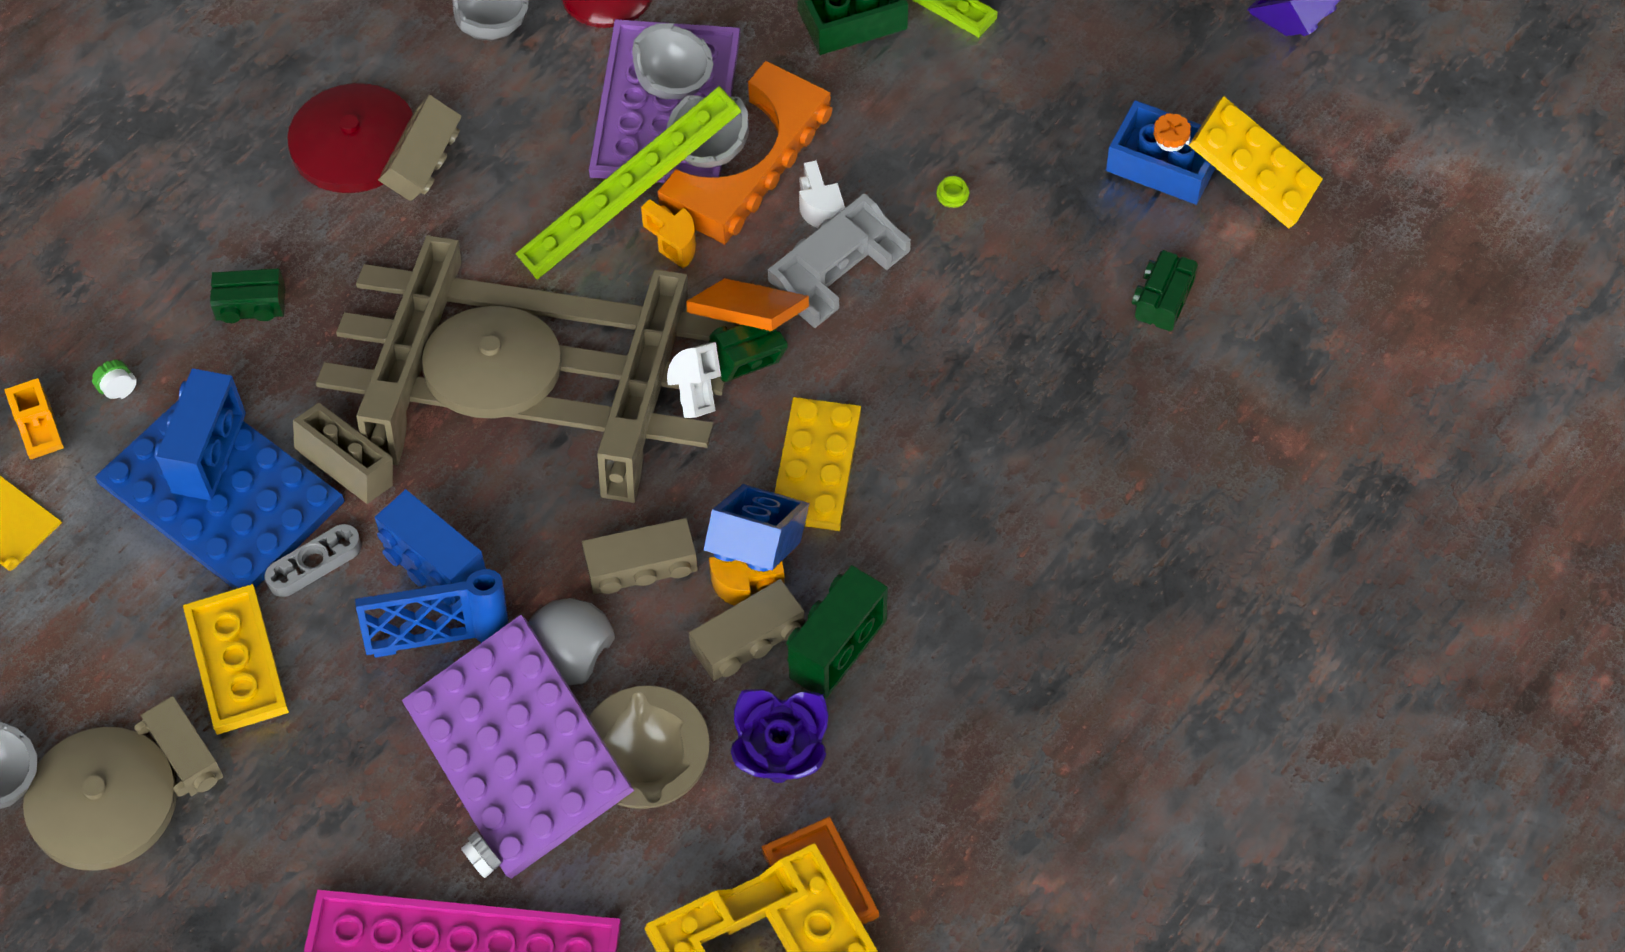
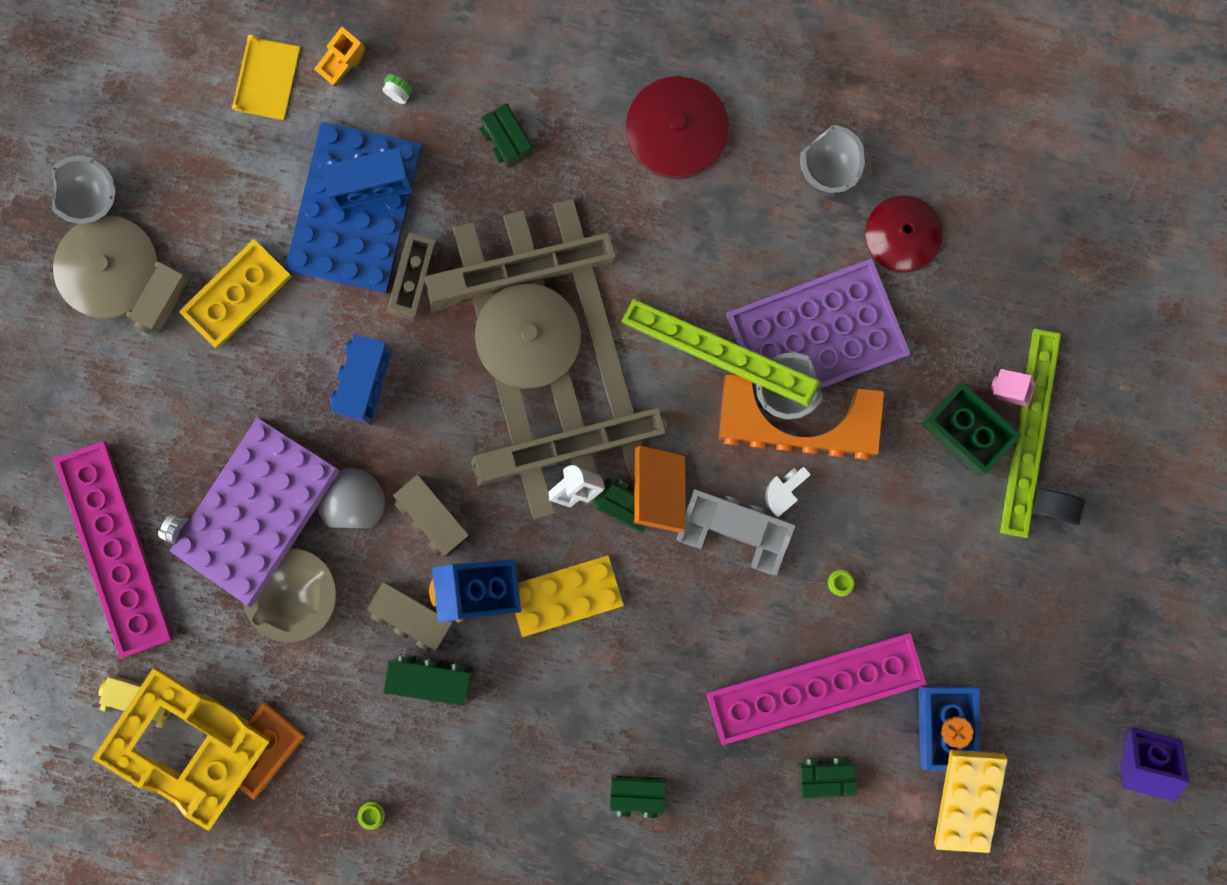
camera: 60 degrees right, 25 degrees up
light grey beam [265,524,362,597] -> none
blue piece [355,569,509,658] -> none
dark tan brick [378,94,462,201] -> none
light grey cylinder [633,23,713,99] -> none
light orange brick [641,199,696,269] -> none
dark purple brick [731,689,828,783] -> none
none -> lime plate [358,802,385,830]
none -> dark green brick [610,775,665,818]
none -> dark pink plate [706,633,927,745]

